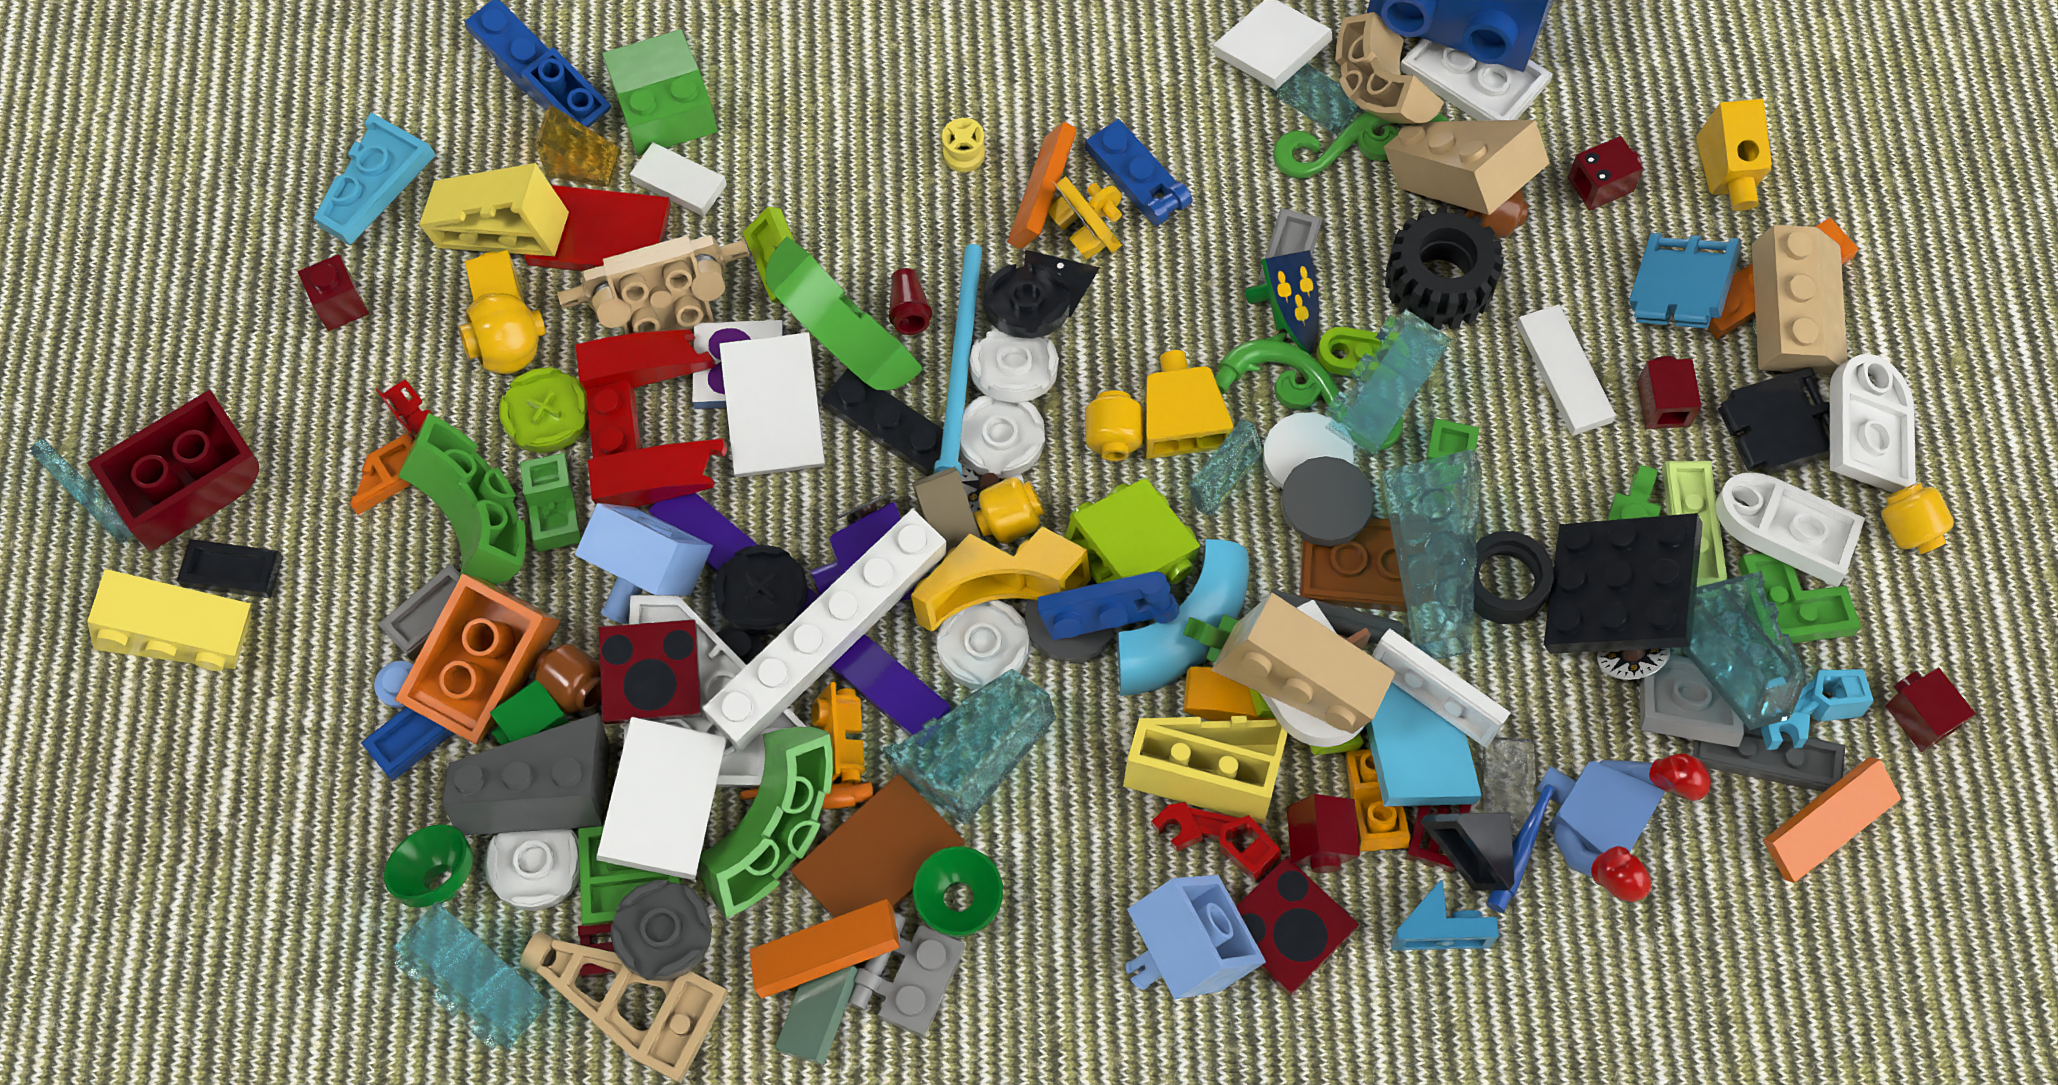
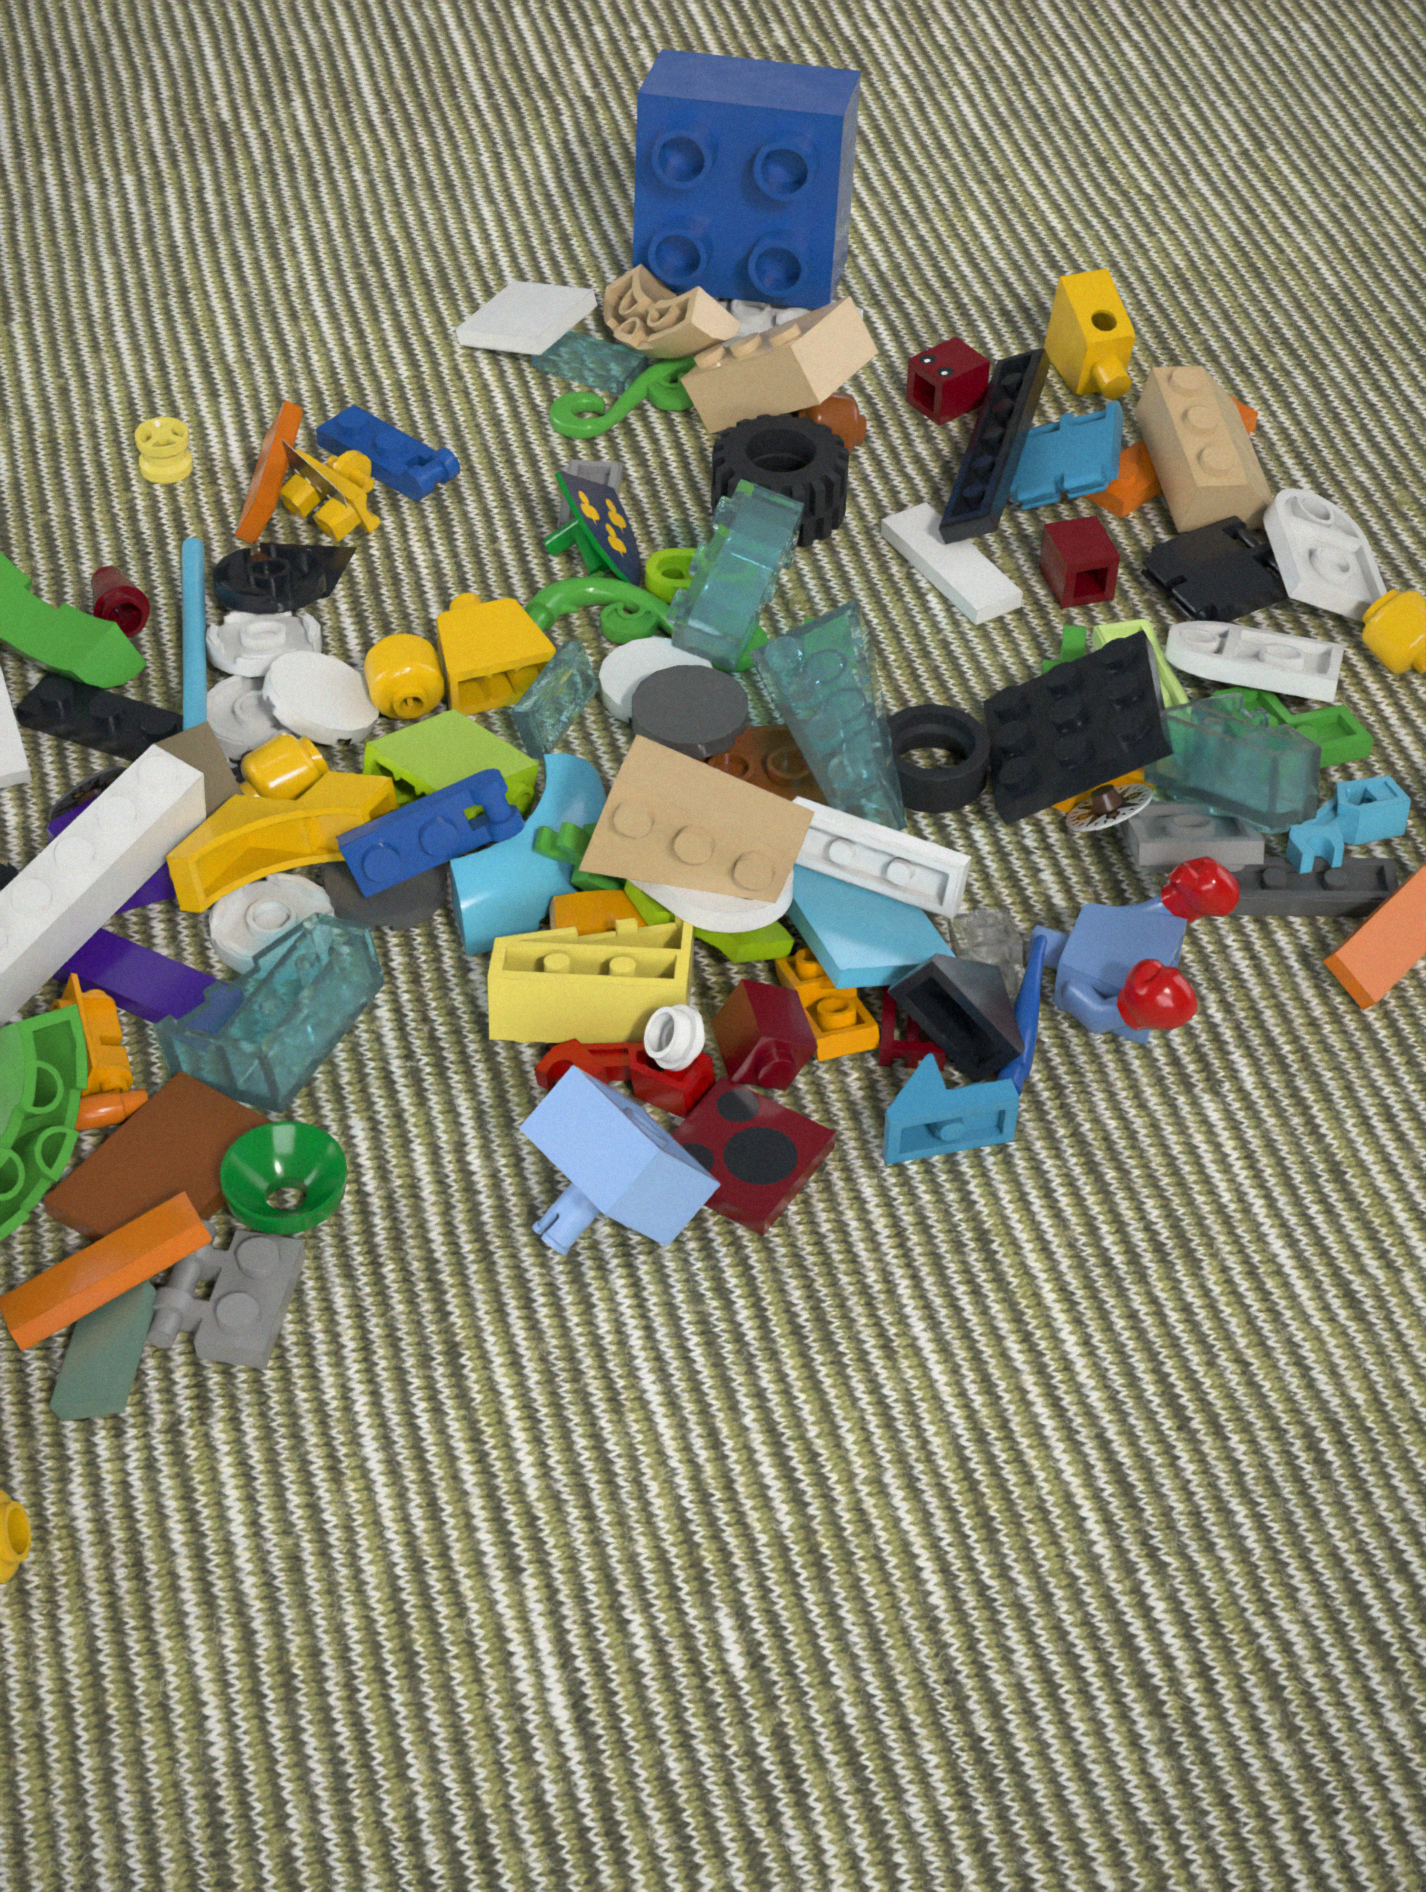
camera: 15 degrees left, 20 degrees down
none -> white tile [262,650,379,745]
none -> white plate [644,1004,705,1071]
none -> black tile [938,348,1051,544]

